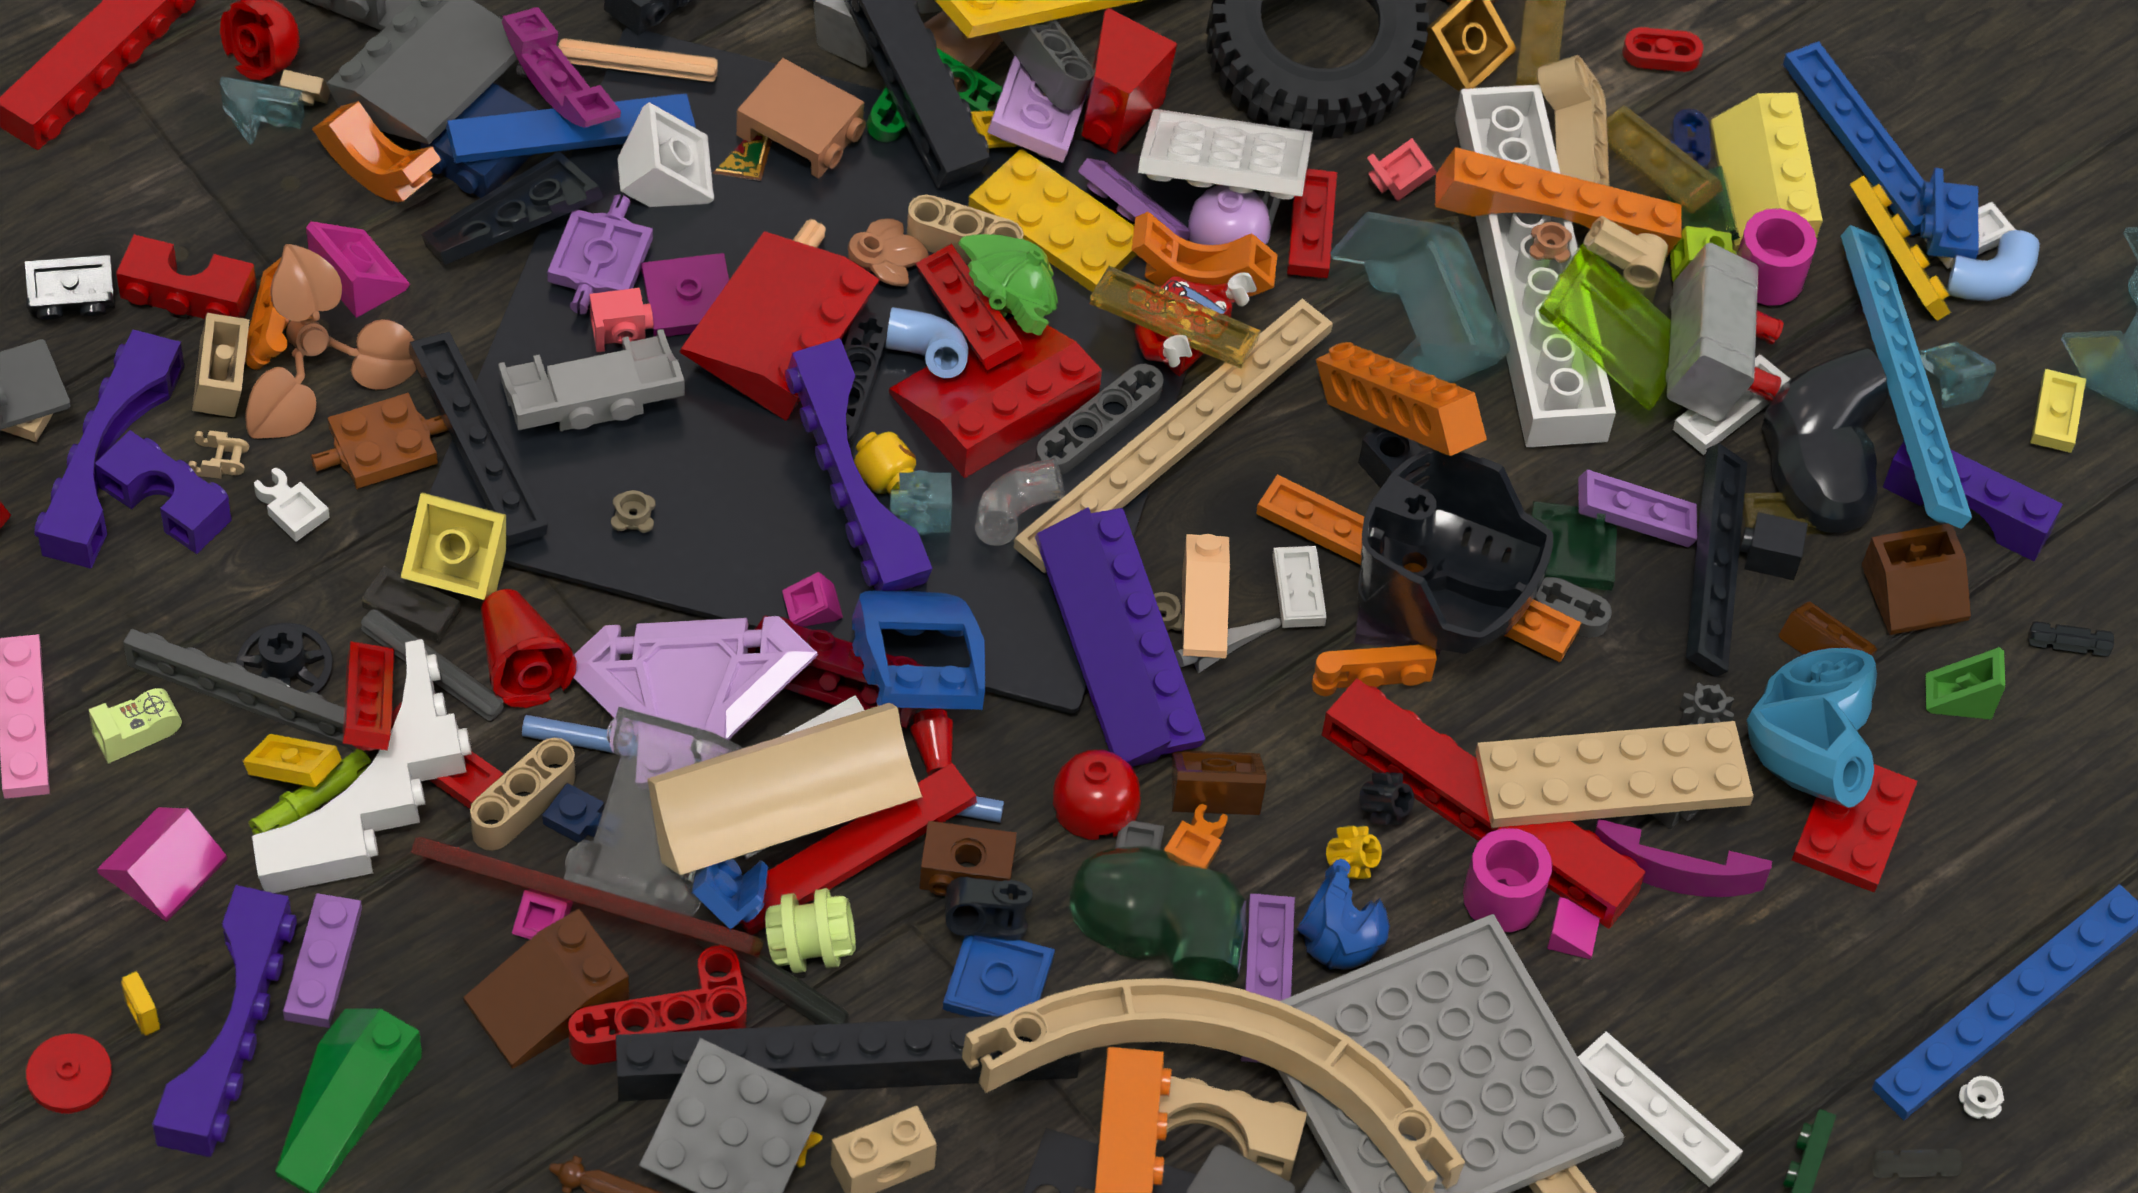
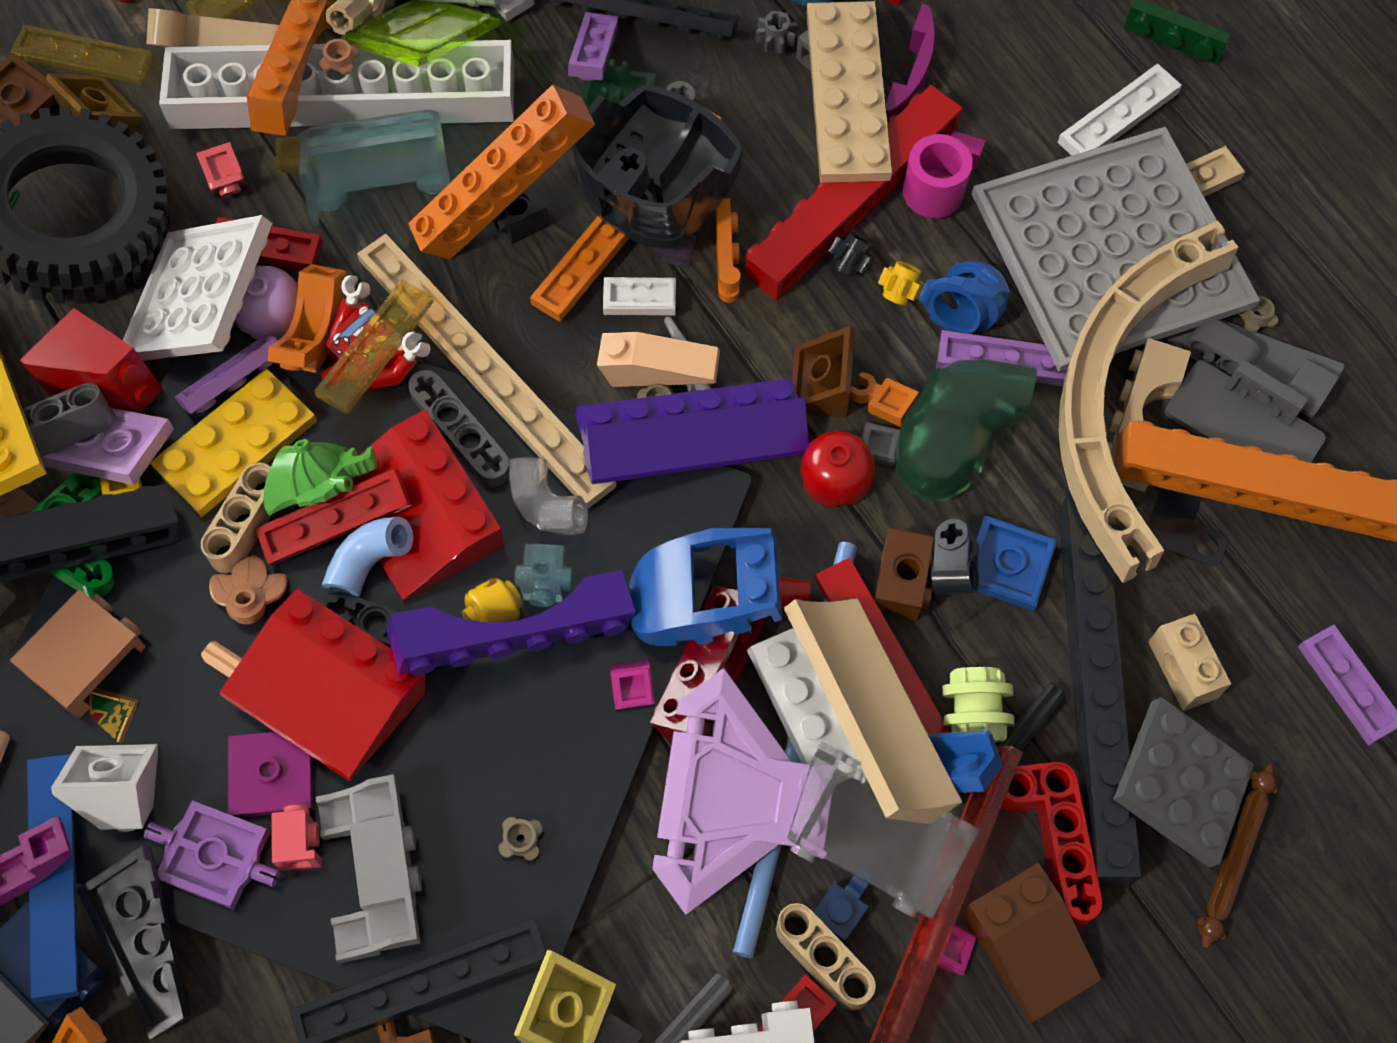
camera: 80 degrees left, 10 degrees up
red cone [481,589,576,708] -> none

